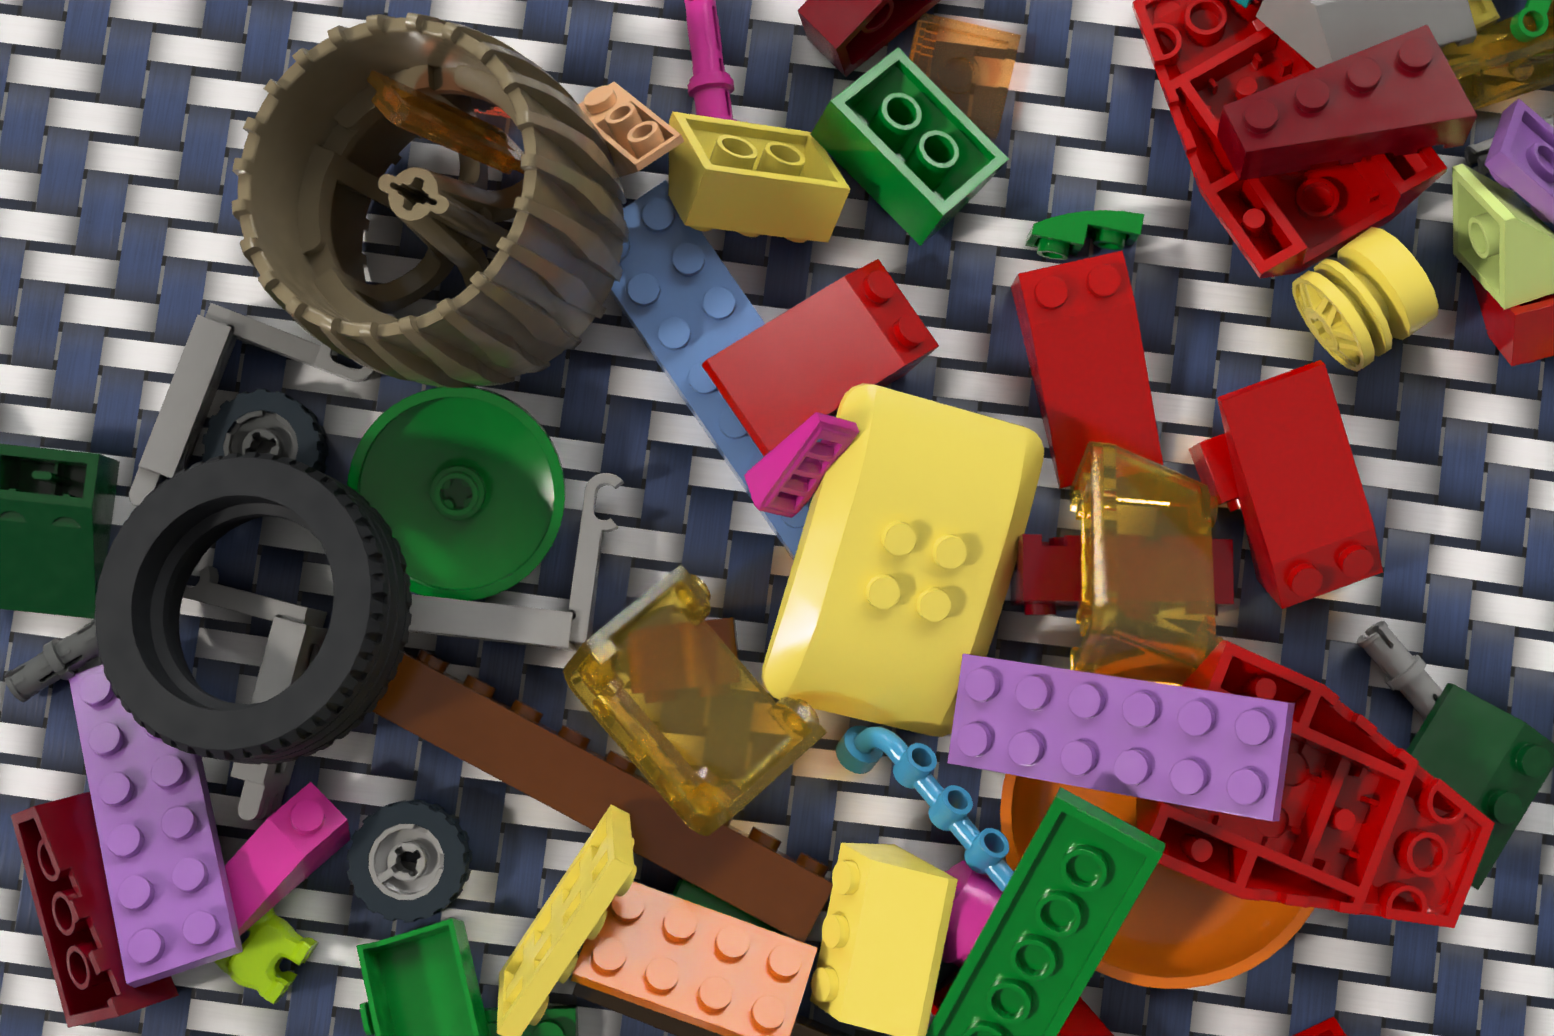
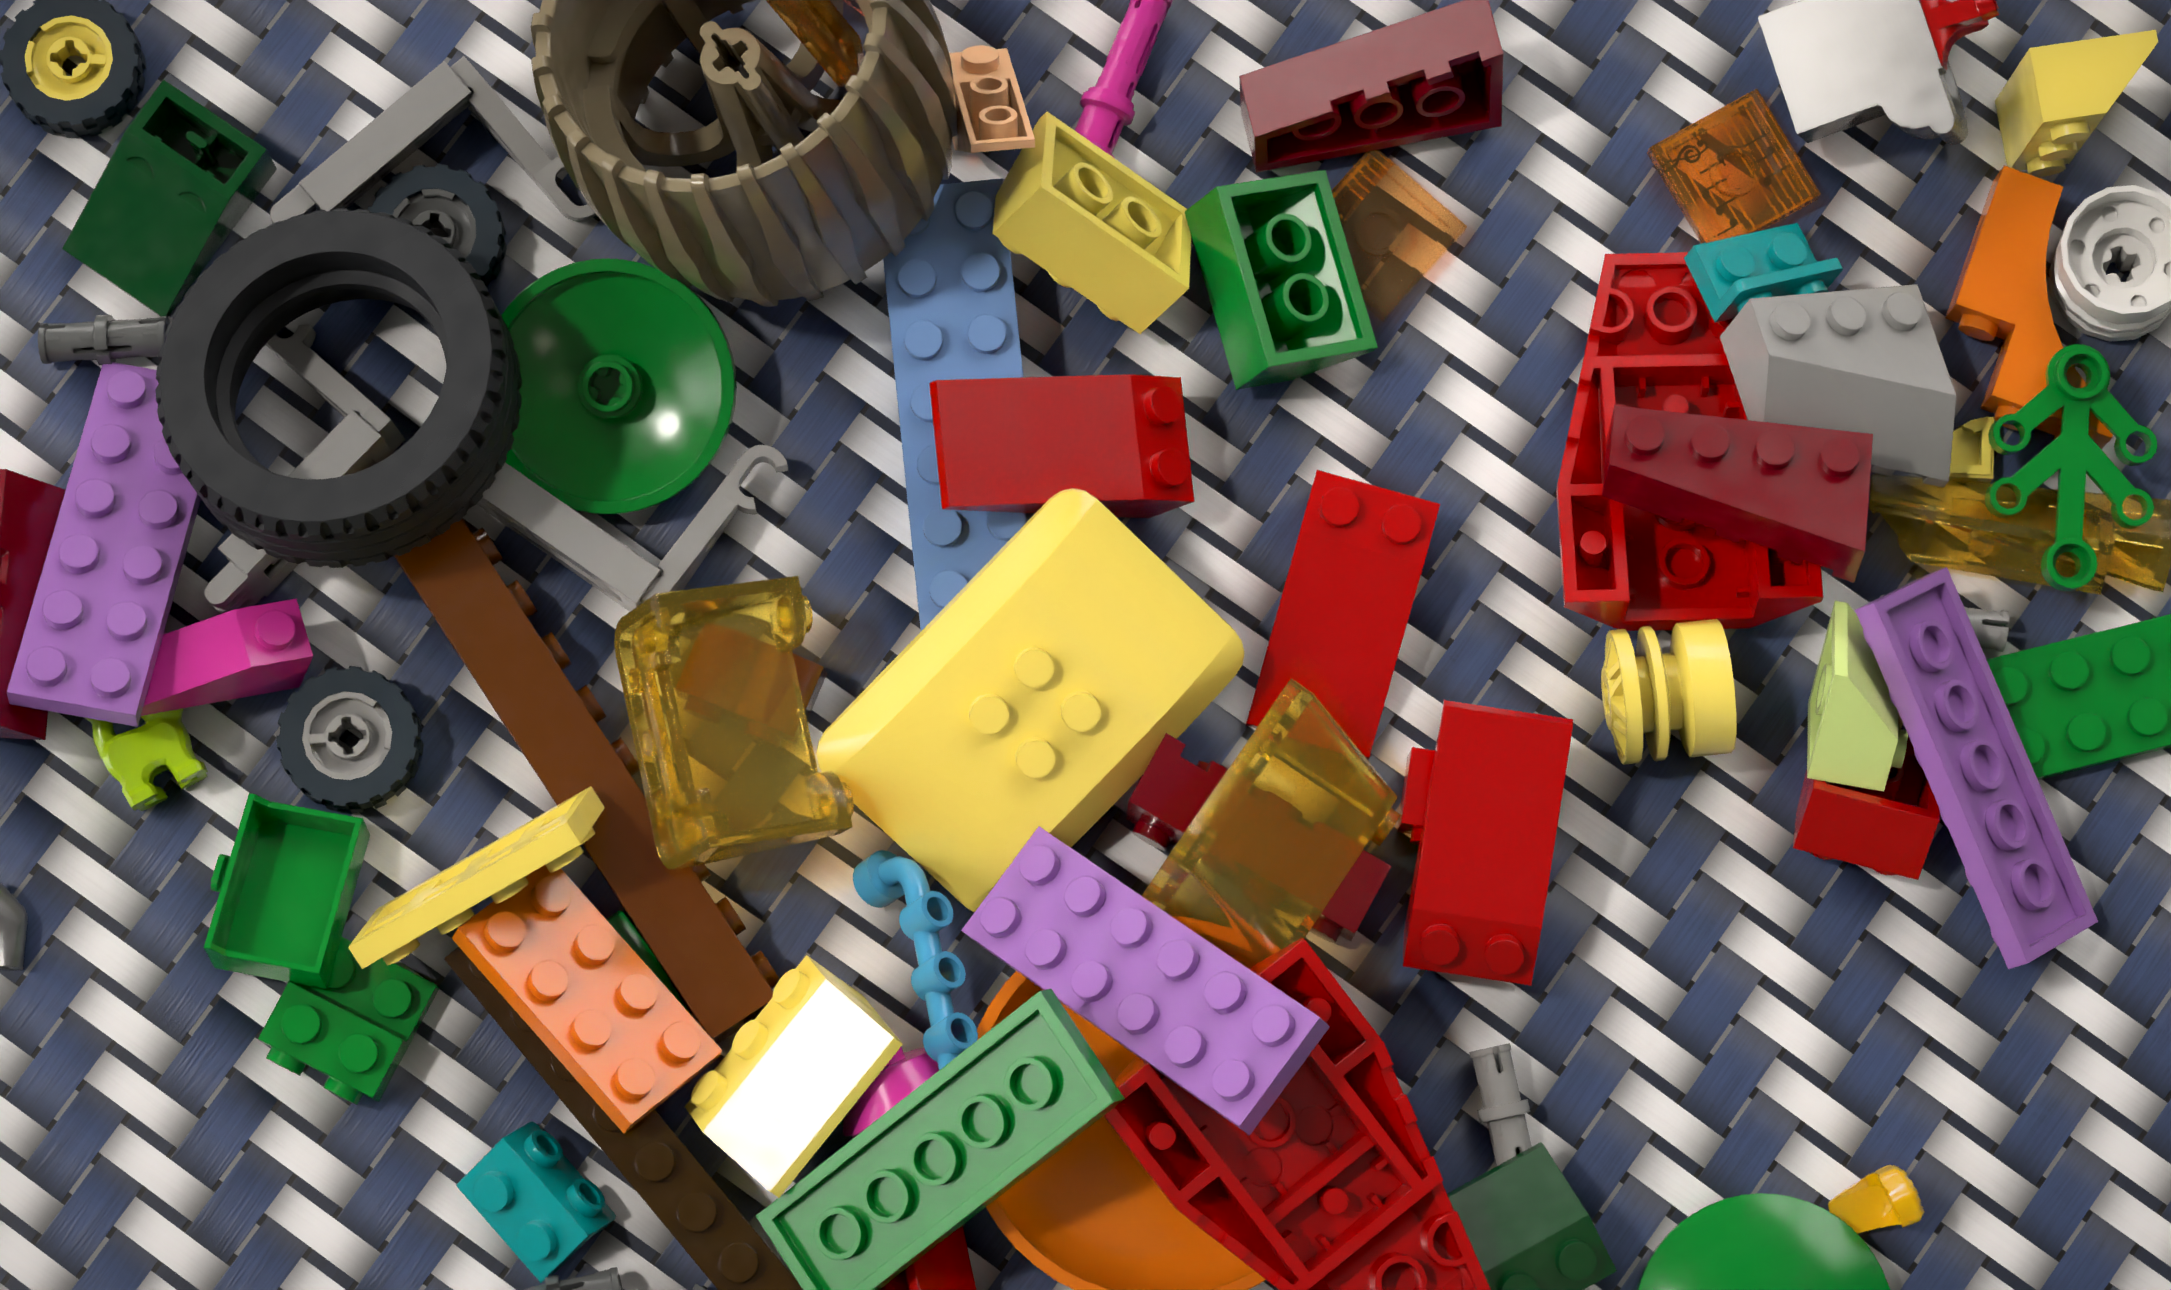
camera: 25 degrees right, 5 degrees down
dark pink slope [744,412,859,518] -> none
green slope [1025,210,1145,260] -> none

